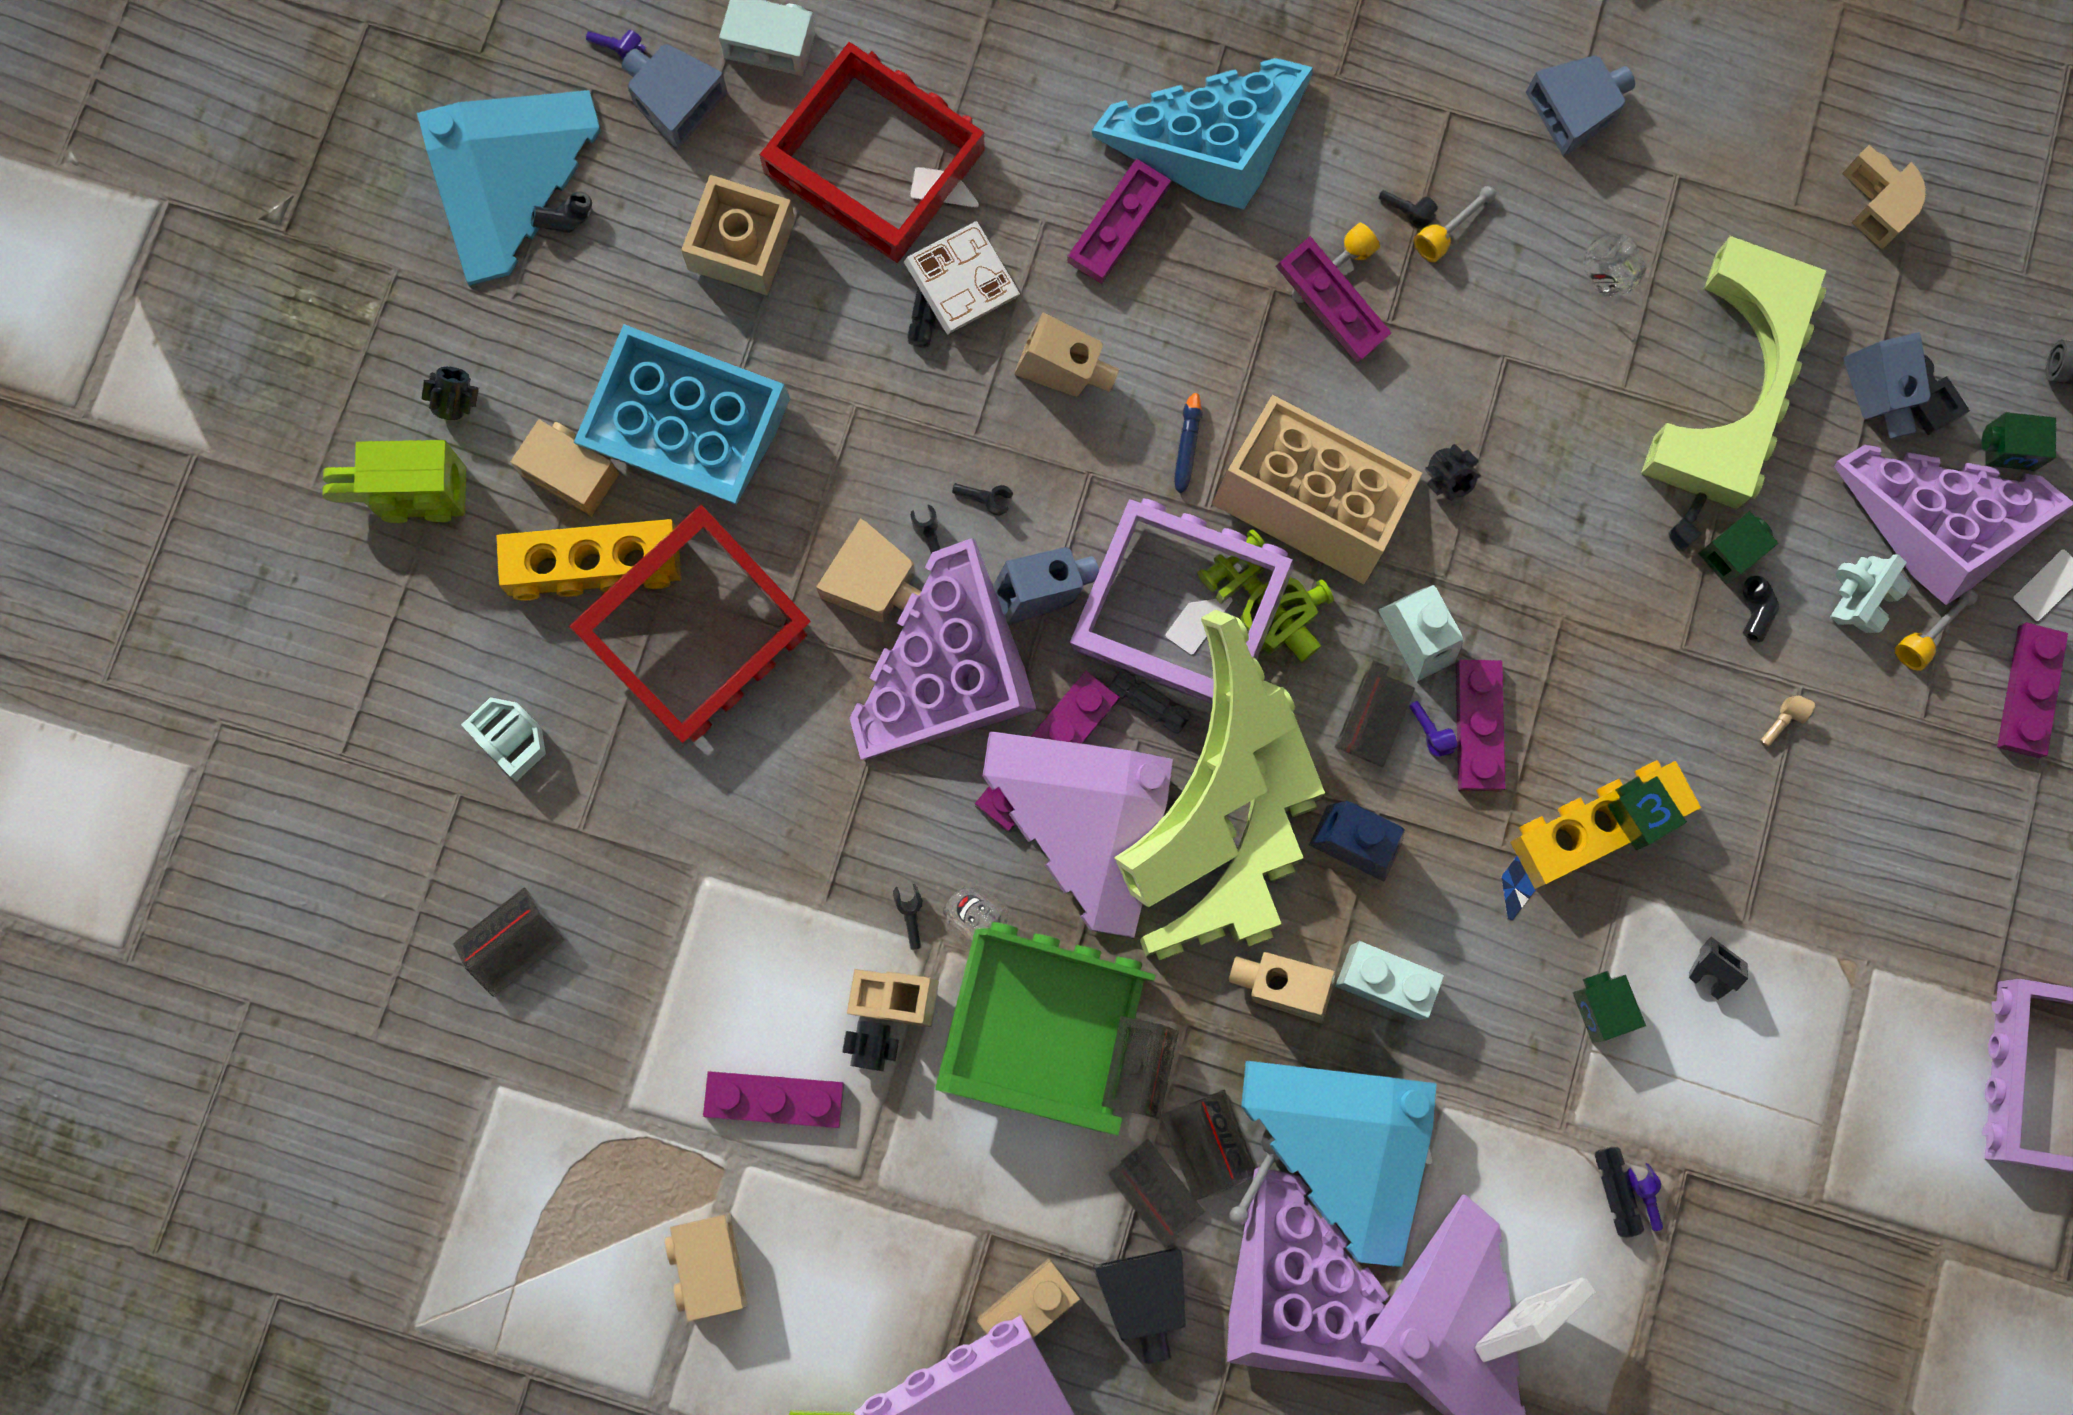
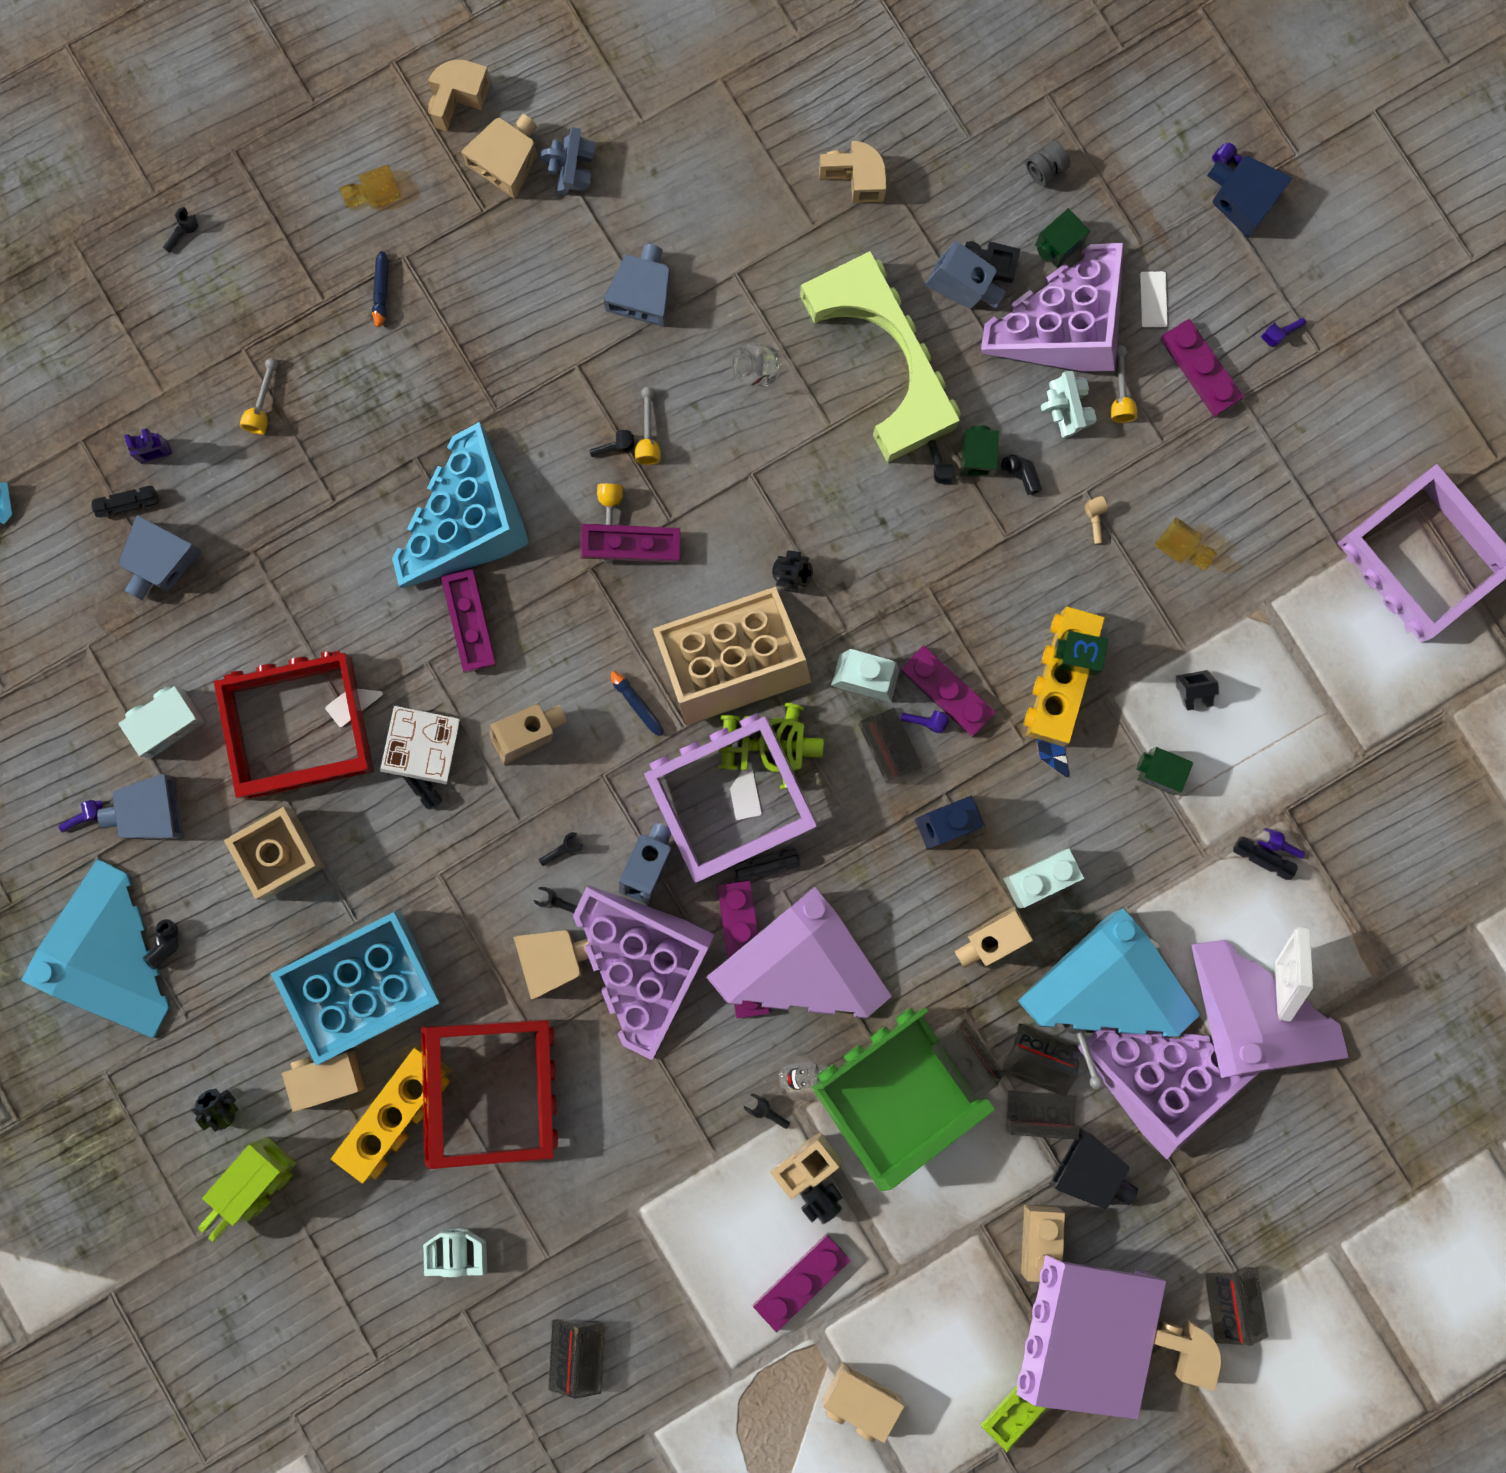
camera: 45 degrees left, 5 degrees up
yellowish green arch [1114,610,1298,907] -> none
yellowish green arch [1140,711,1325,961] -> none
none -> clear yellow plate [1155,517,1217,571]

